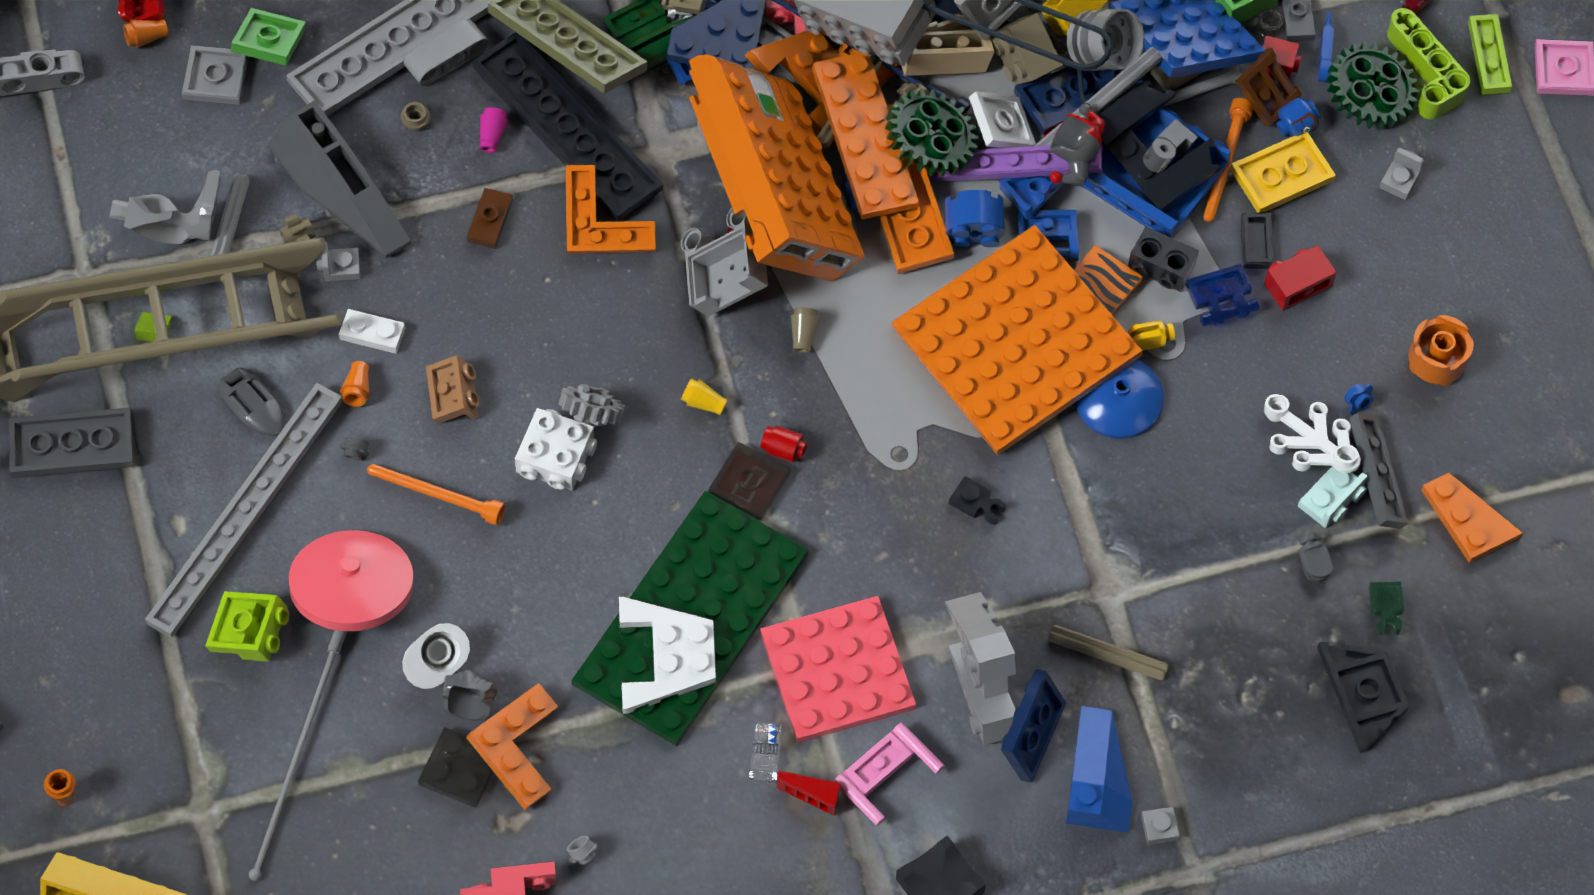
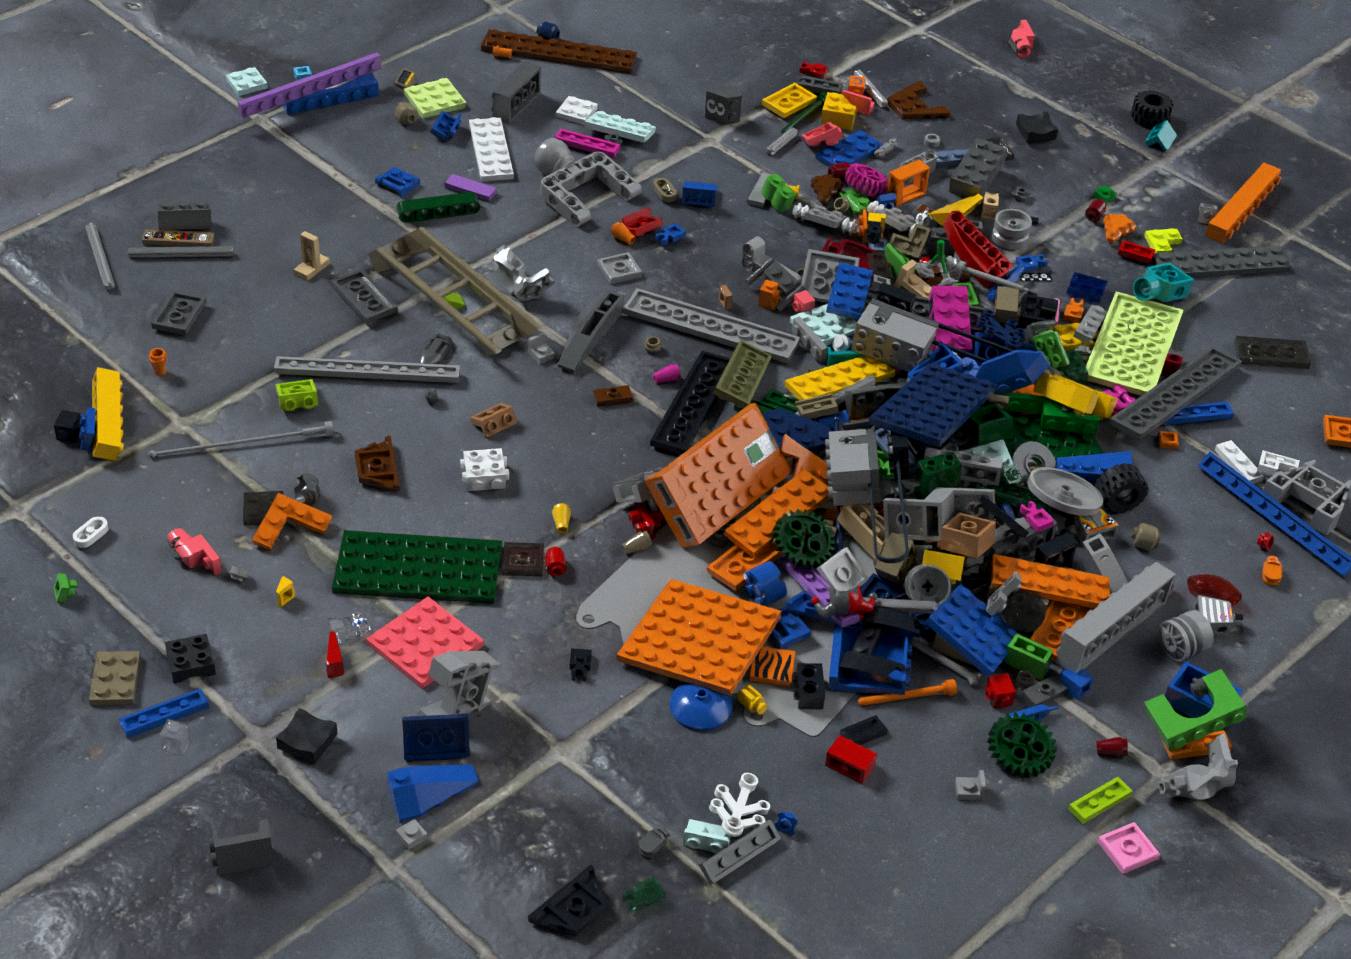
camera: 60 degrees right, 20 degrees down
light grey axle [211,173,250,256] -> none
bright green plate [231,8,306,66] -> none
dark tan gear [279,213,316,243] -> none
coral dish [289,530,413,631] -> none
white plate [339,309,406,354] -> none
orange cone [340,361,370,407] -> none
orange piece [367,464,506,526] -> none
white piece [402,623,470,689] -> none
light grey beam [404,19,489,86] -> none
light grey gear [558,384,625,426] -> none
orange plate [566,165,656,254] -> none
white wing [619,597,716,714] -> none
bright pink plate [834,722,945,826] -> none
dark tan axle [1049,625,1168,680] -> none
dark grey leg [1143,119,1198,173] -> none
clear blue plate [1185,263,1259,327] -> none
yellow plate [1230,132,1336,213] -> none
reddish brown plate [1235,48,1302,126] -> none
blue head [1276,97,1321,137] -> none
lime beam [1387,8,1470,120] -> none
orange brick [1408,315,1474,386] -> none
orange wing [1421,473,1523,563] -> none
none -> yellow slope [276,576,295,607]
none -> reddish brown wing [354,436,400,491]
none -> red hips [628,502,663,540]

